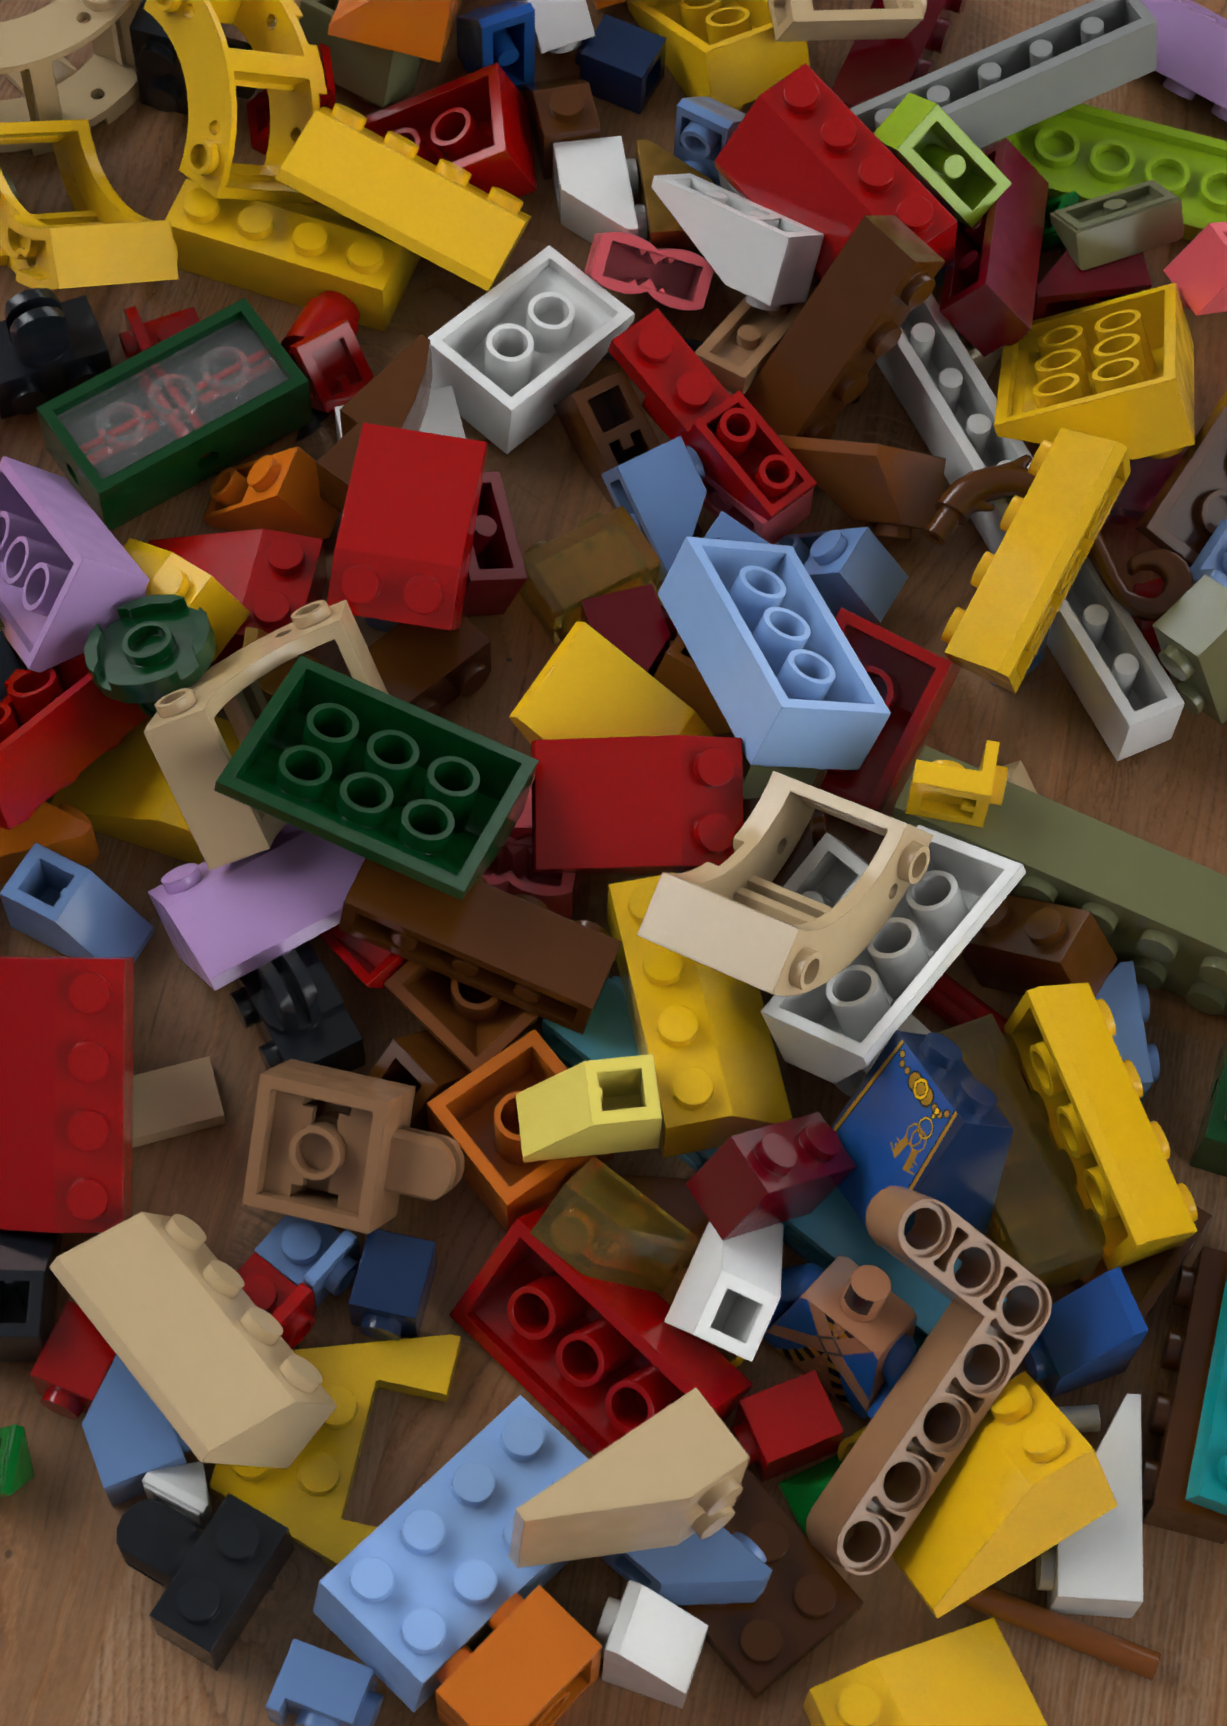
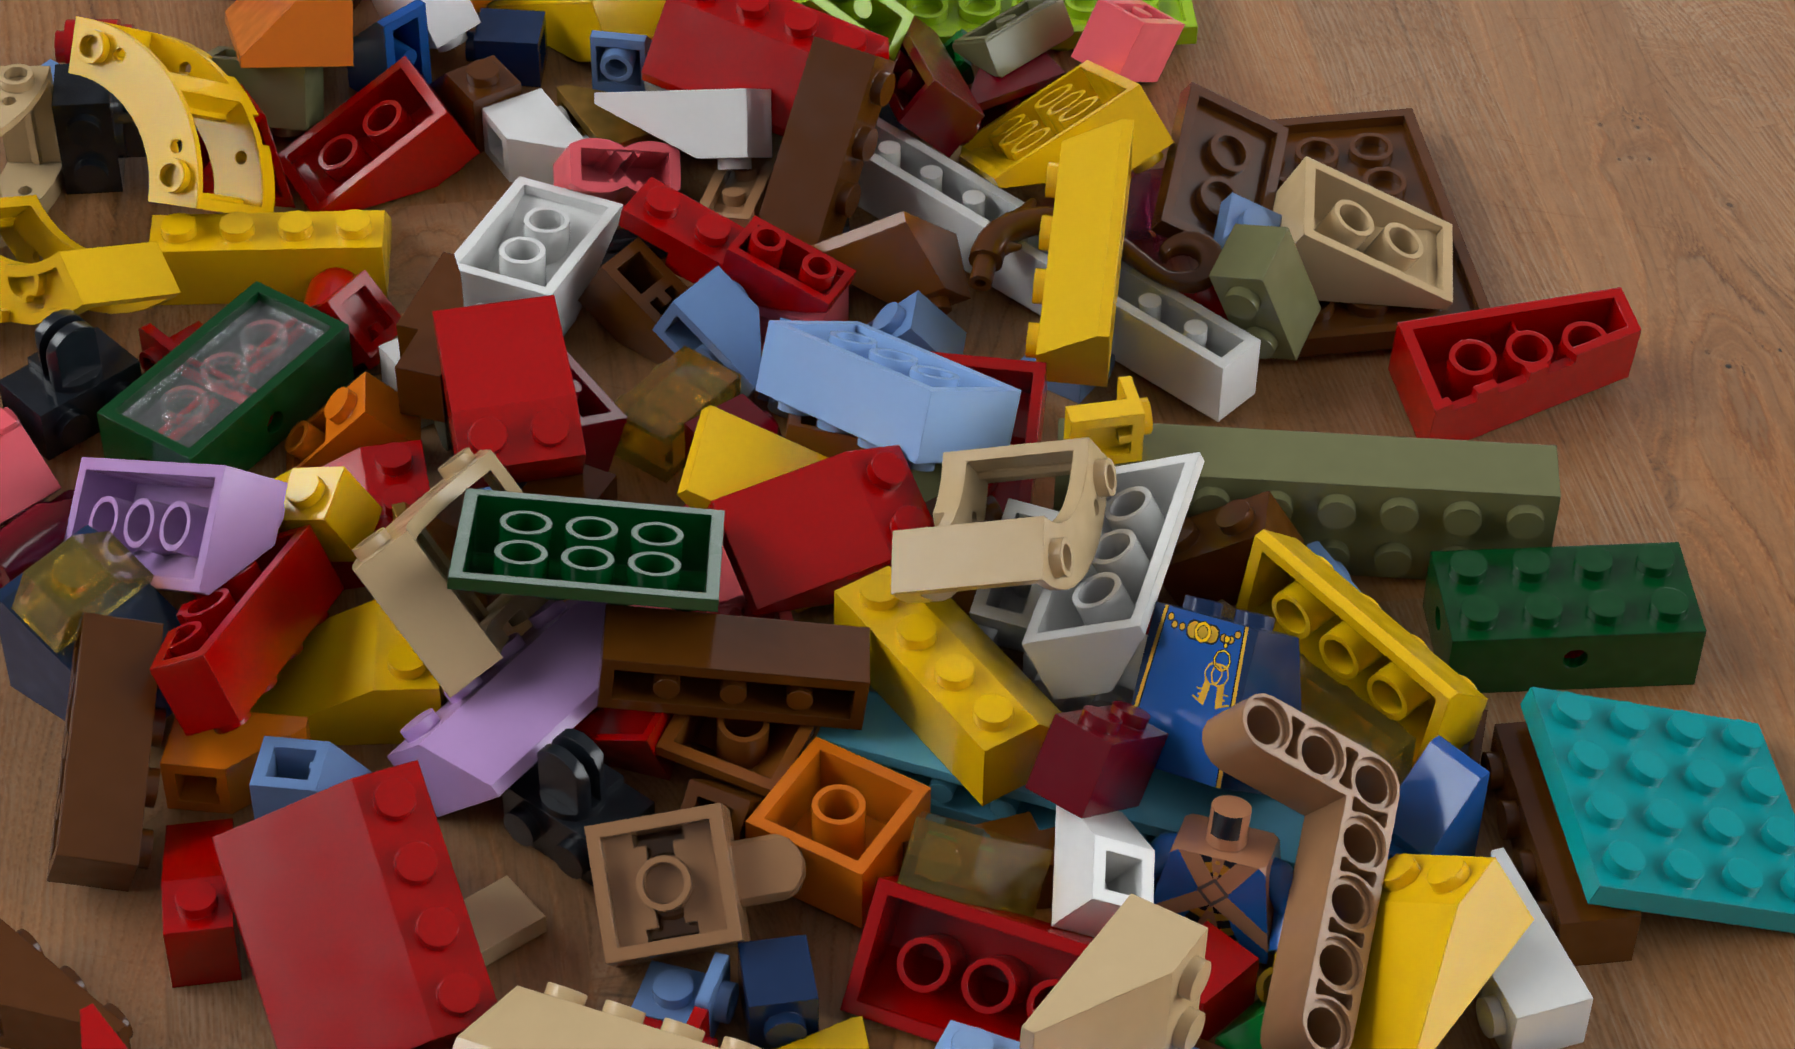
camera: 20 degrees left, 20 degrees down
dark green tile [84,594,217,718] -> none
yellow slope [275,103,532,292] -> none
light yellow slope [516,1054,662,1163] -> none

